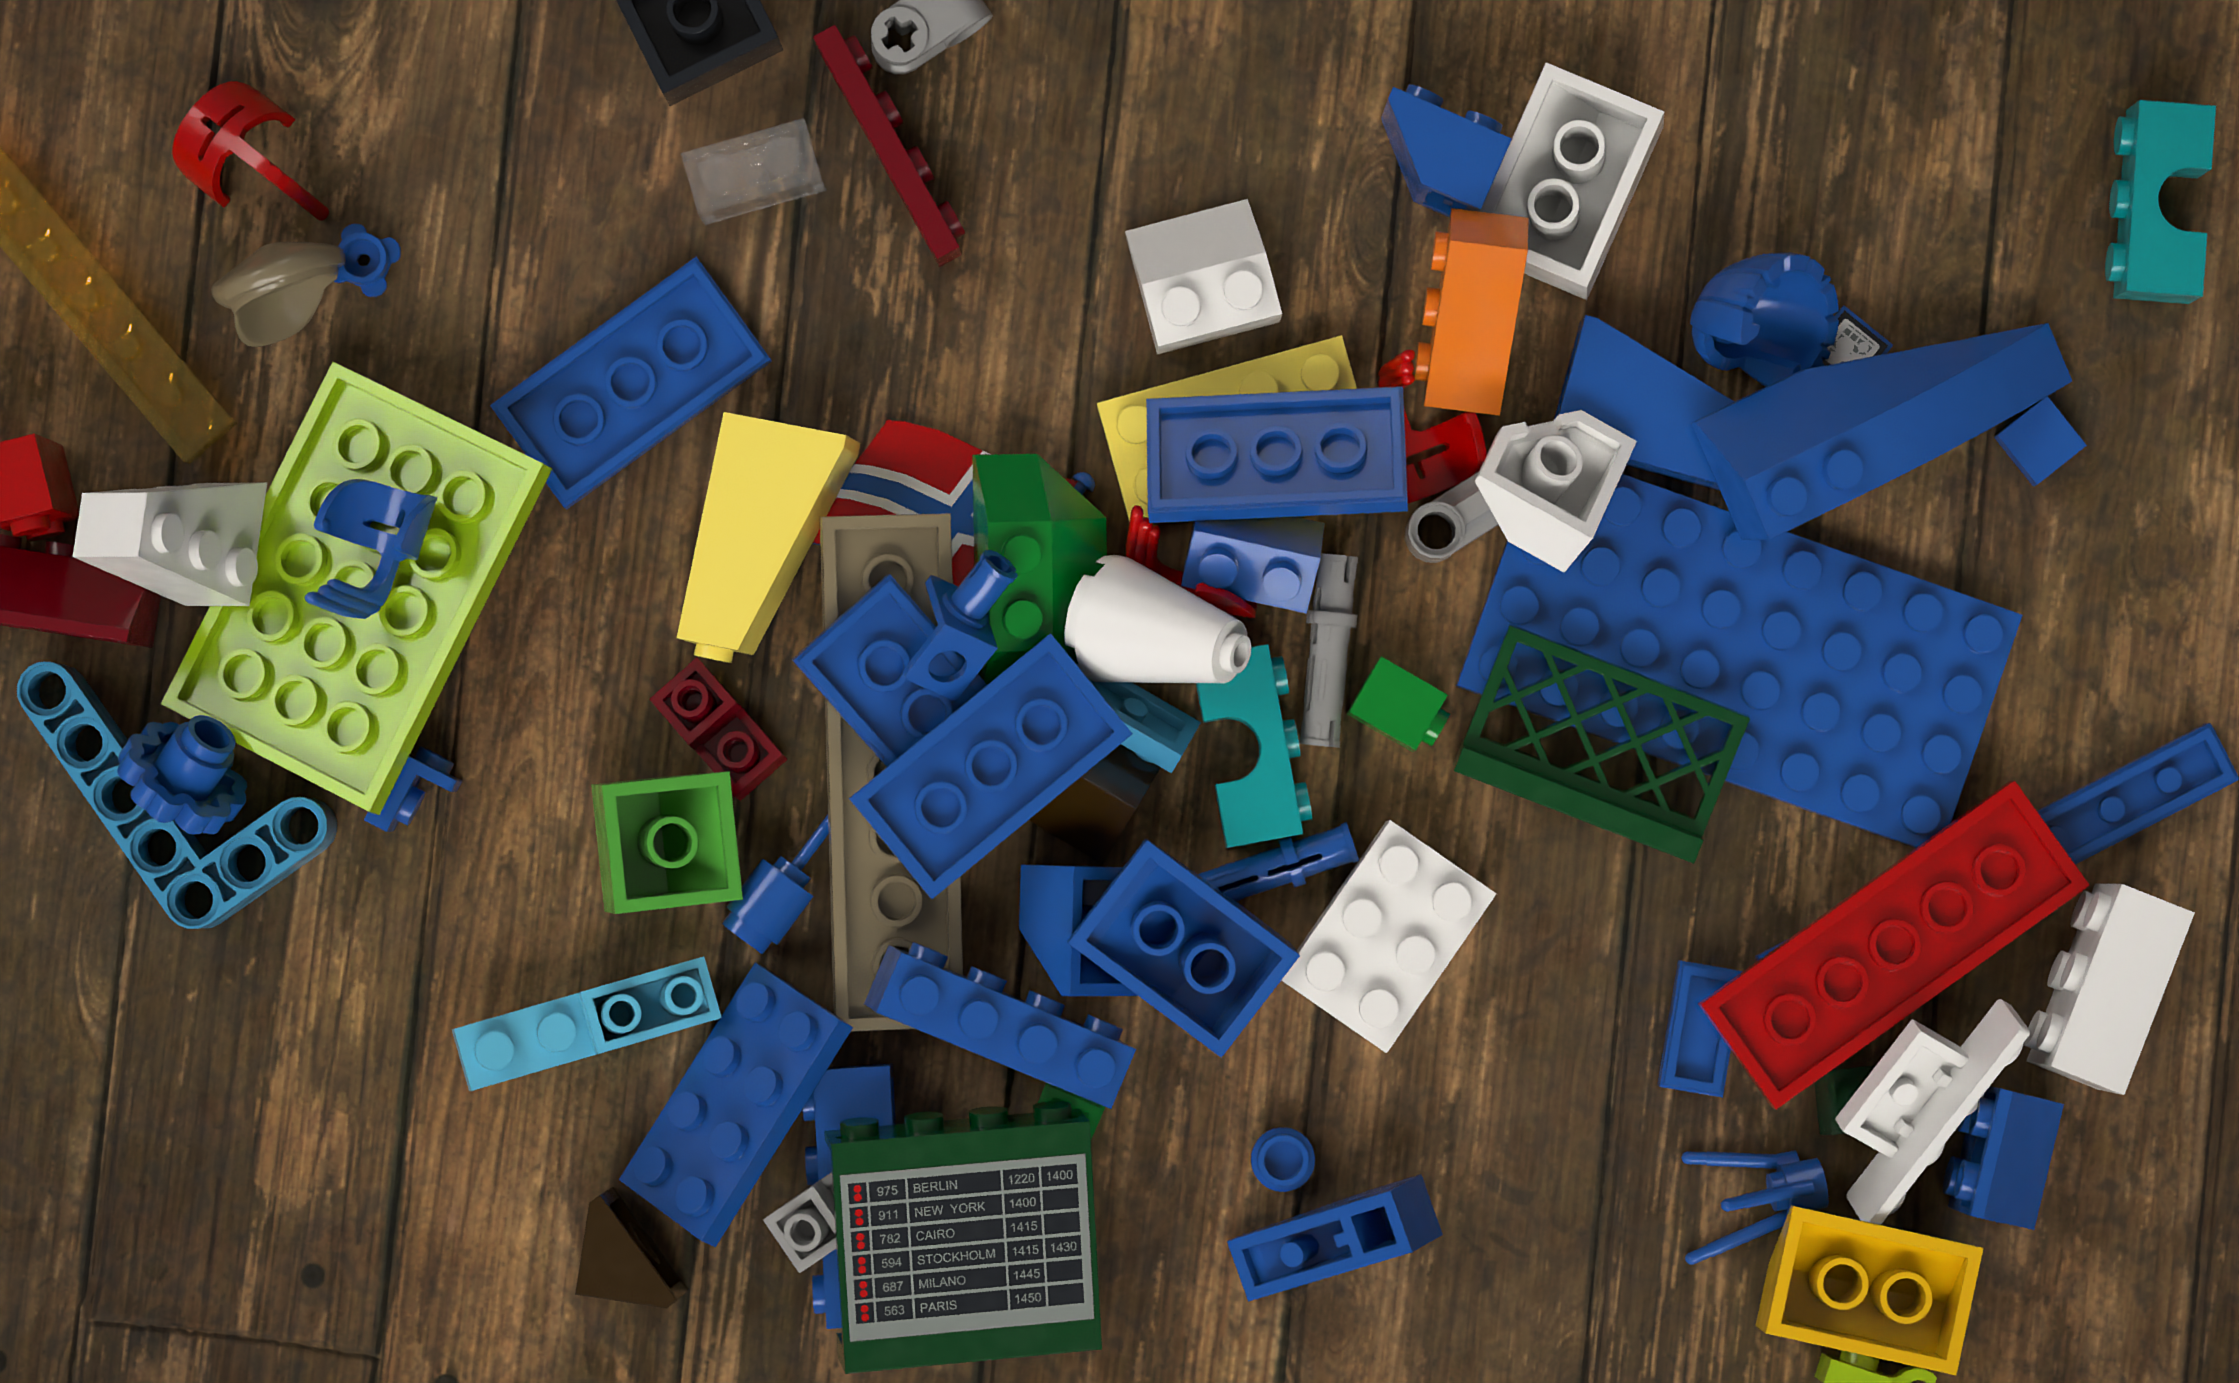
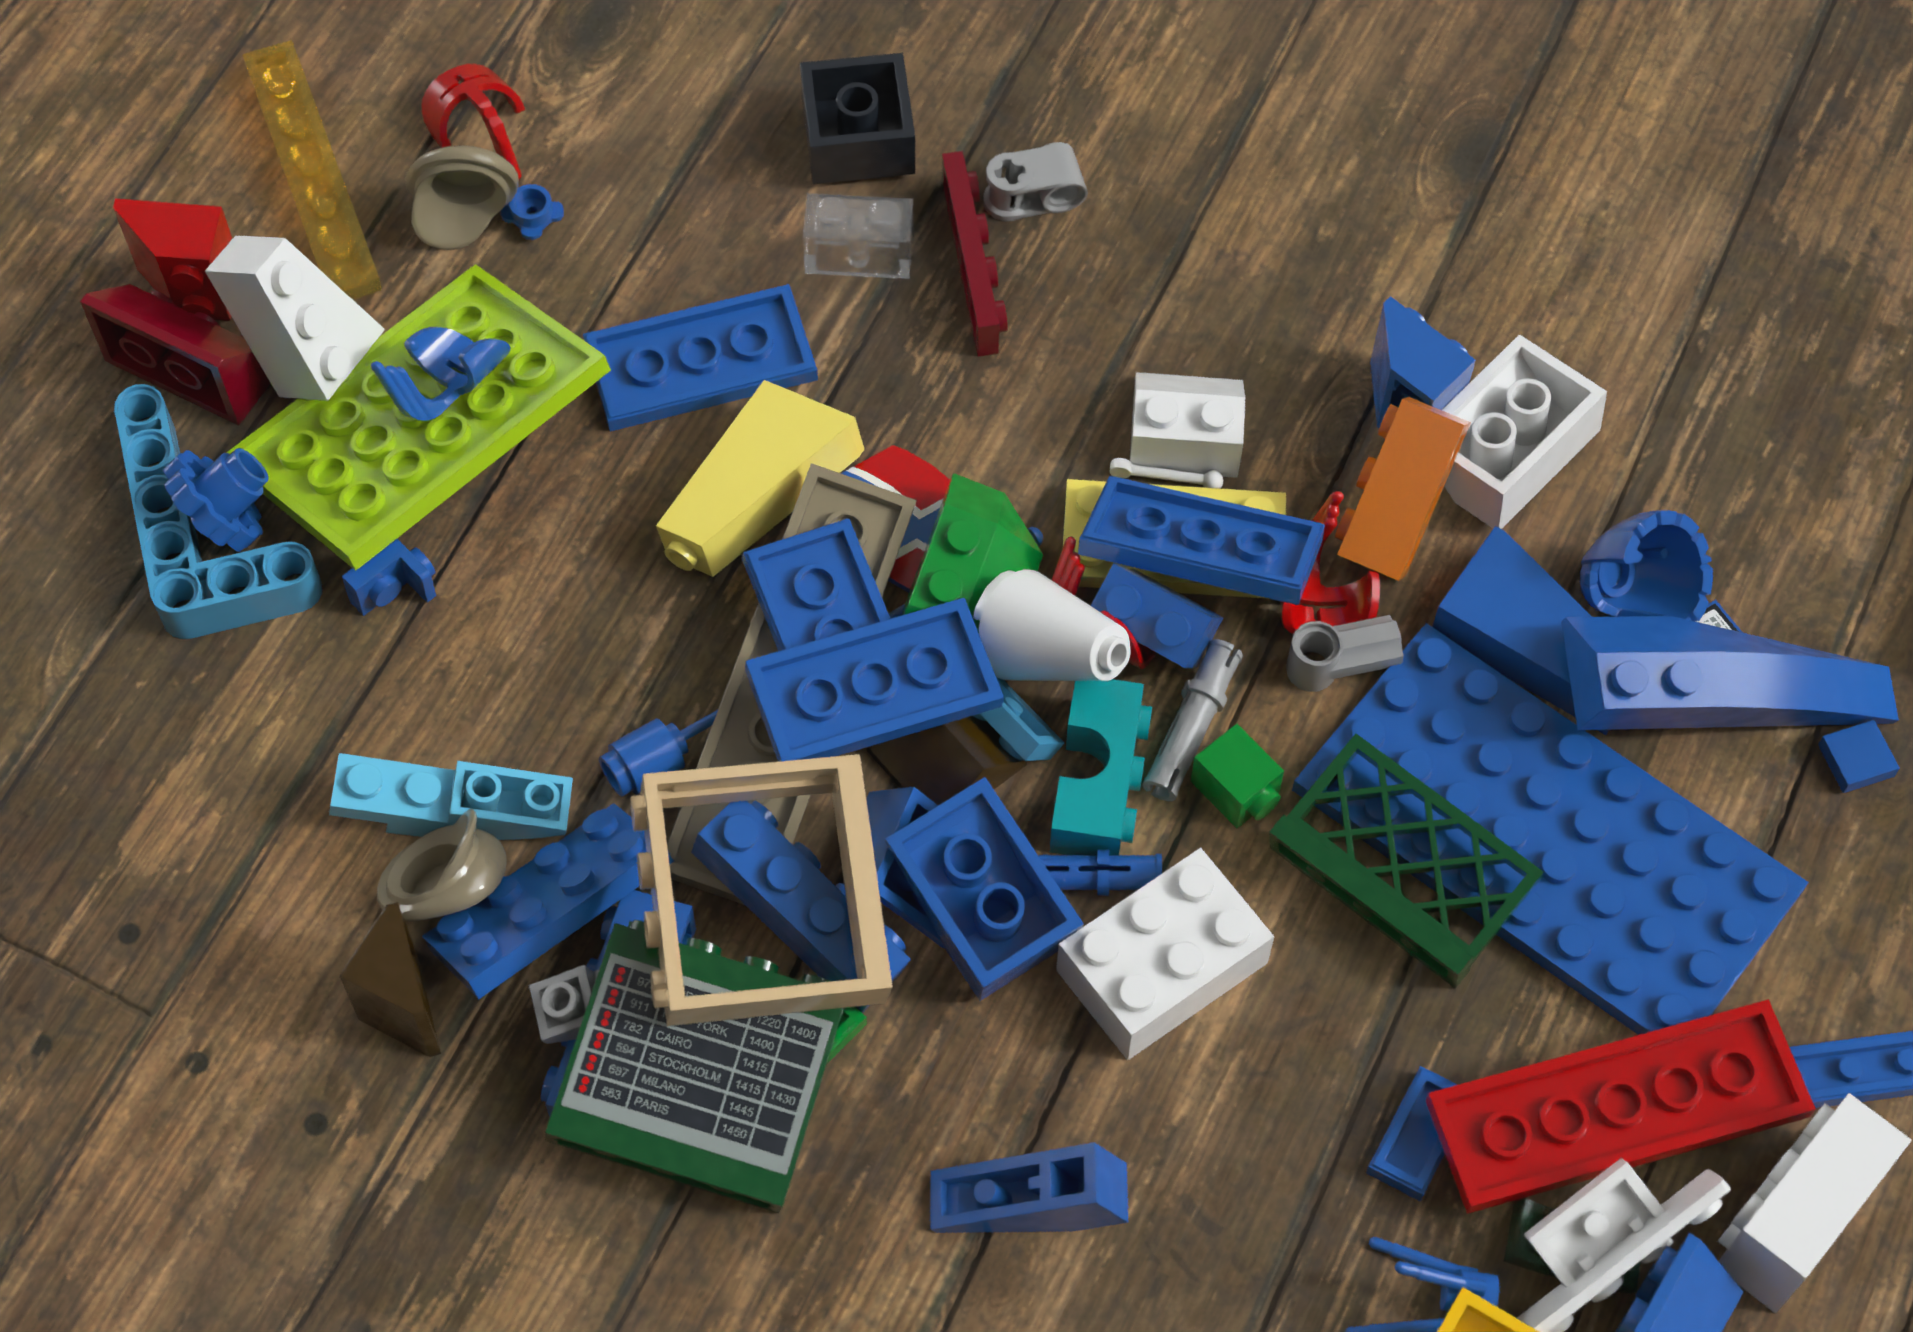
camera: 20 degrees right, 25 degrees down
bright green slope [591,771,743,914] -> none
dark red slope [649,657,788,801] -> none
blue bracket [904,550,1018,700] -> none
blue plate [1251,1127,1315,1192] -> none
white slope [1475,410,1637,572] -> none
none -> dark tan piece [377,809,507,922]
none -> tan window [631,754,893,1026]
none -> white hinge [1109,458,1224,489]

